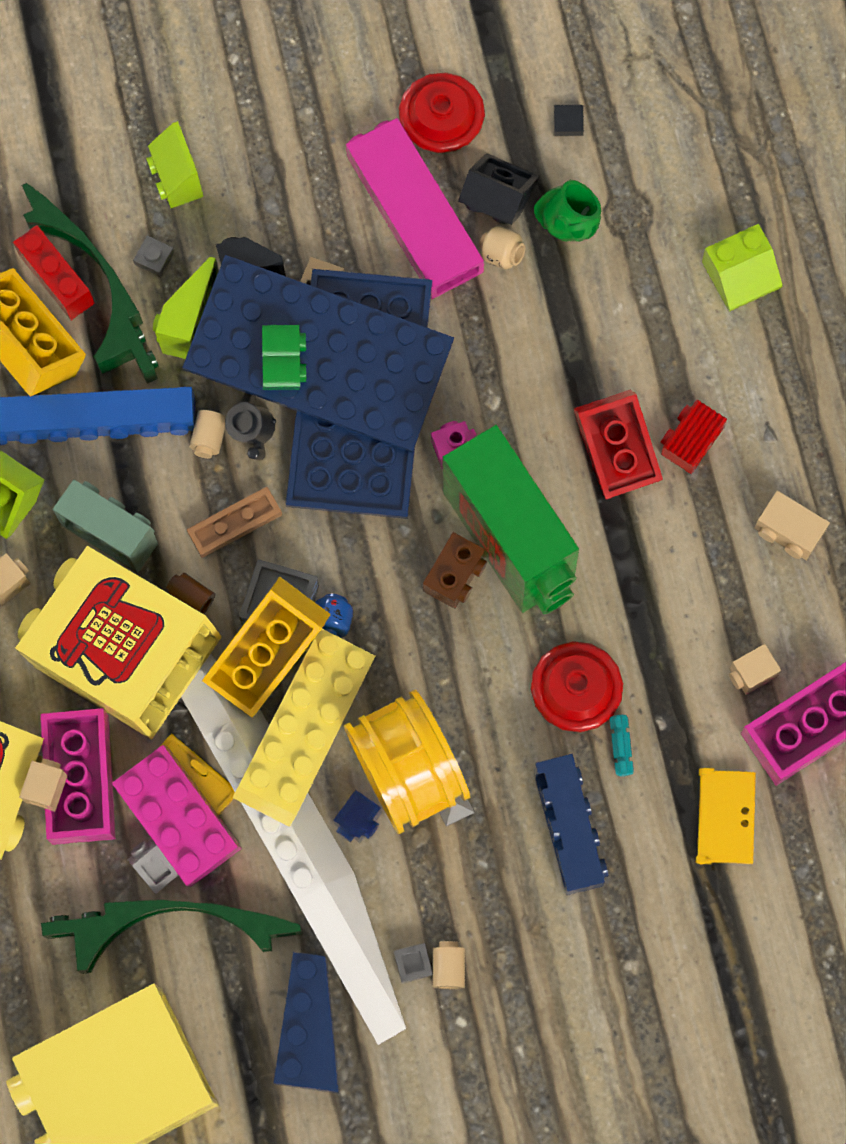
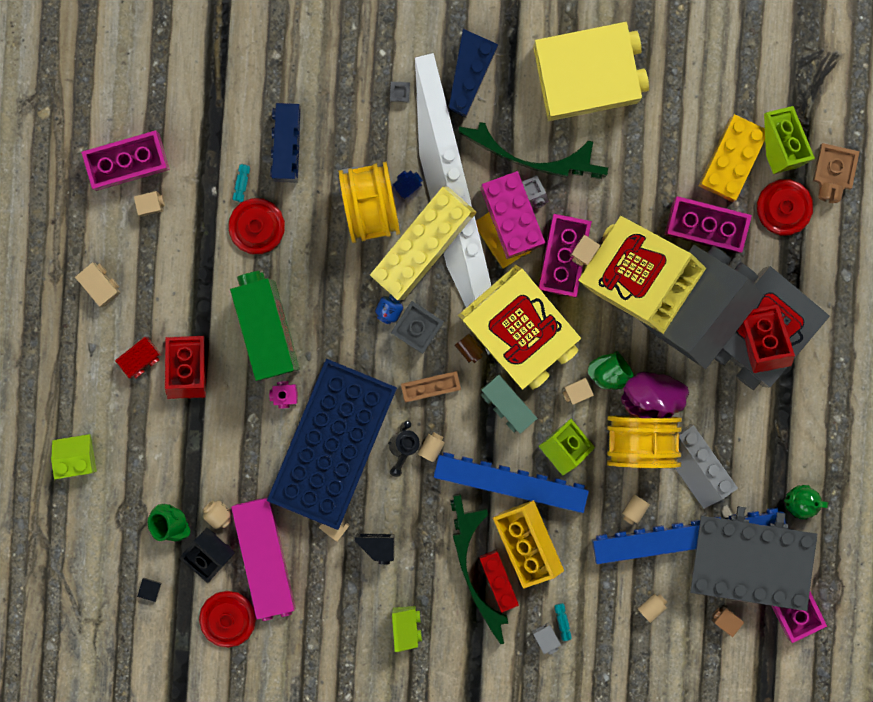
camera: 165 degrees left, 15 degrees up
flat silver plate [133,236,174,277] -> none
lime slope [153,257,219,359] -> none
dark blue plate [182,255,454,453] -> none
yellow brick [202,577,331,718] -> none
green brick [262,325,306,390] -> none
reddish brown brick [422,532,488,609] -> none
tan brick [433,941,465,989] -> none
yellow door [696,768,756,865] -> none

